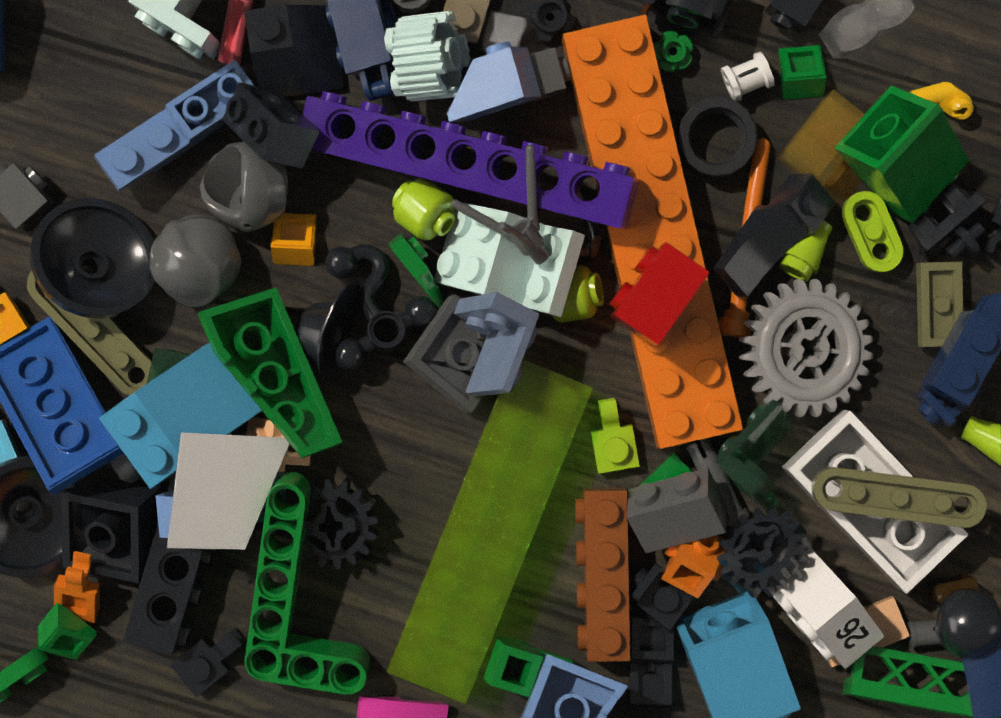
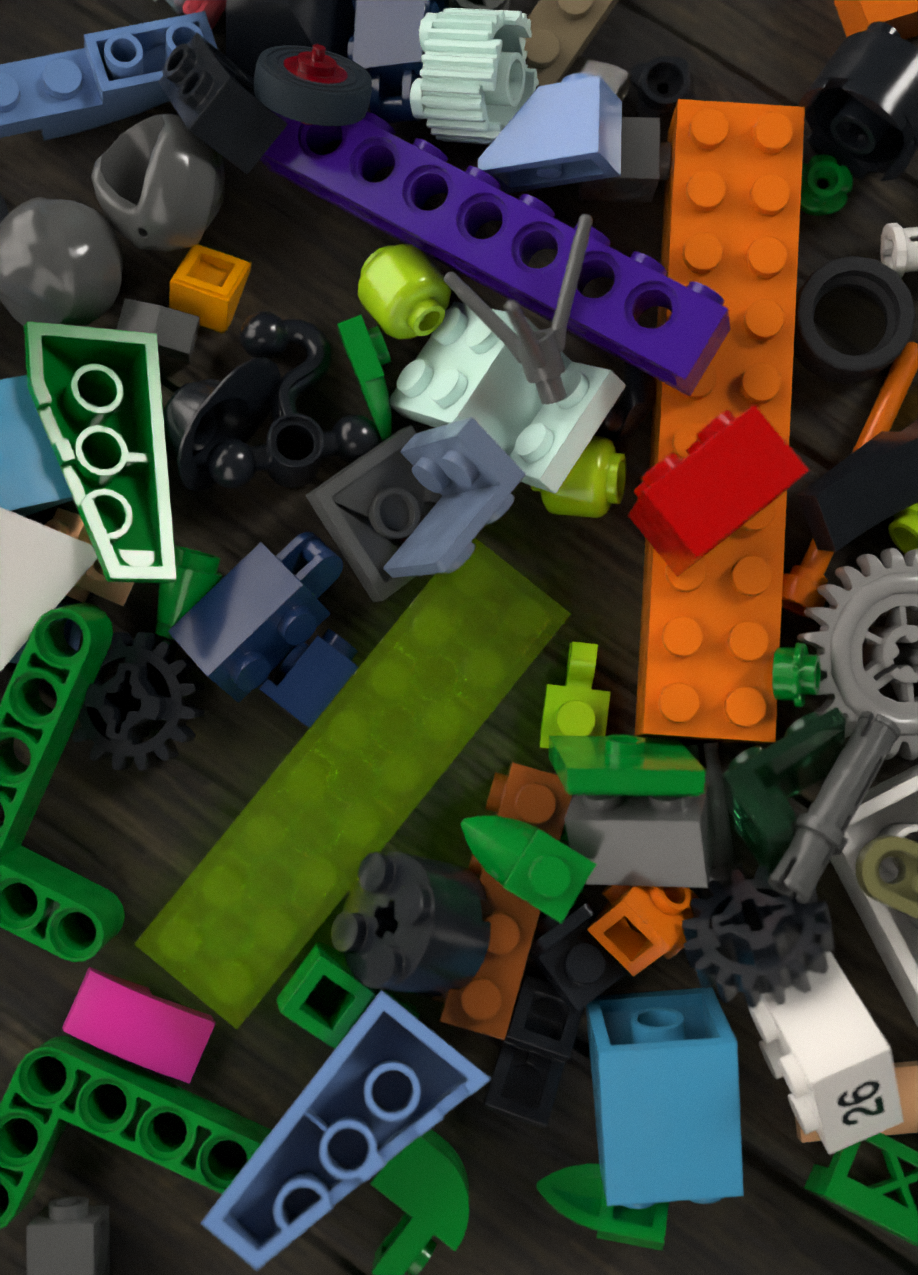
camera: 25 degrees right, 5 degrees down
none -> dark grey piece [116,298,200,363]
none -> green cone [155,545,223,640]
none -> dark blue brick [168,532,343,703]
none -> black wheel [254,44,372,126]
none -> dark blue brick [259,628,363,731]
none -> black brick [331,852,491,997]
none -> green plate [461,816,597,923]
none -> green plate [548,734,706,796]
none -> dark grey pin [768,711,901,904]
none -> green plate [772,643,821,708]

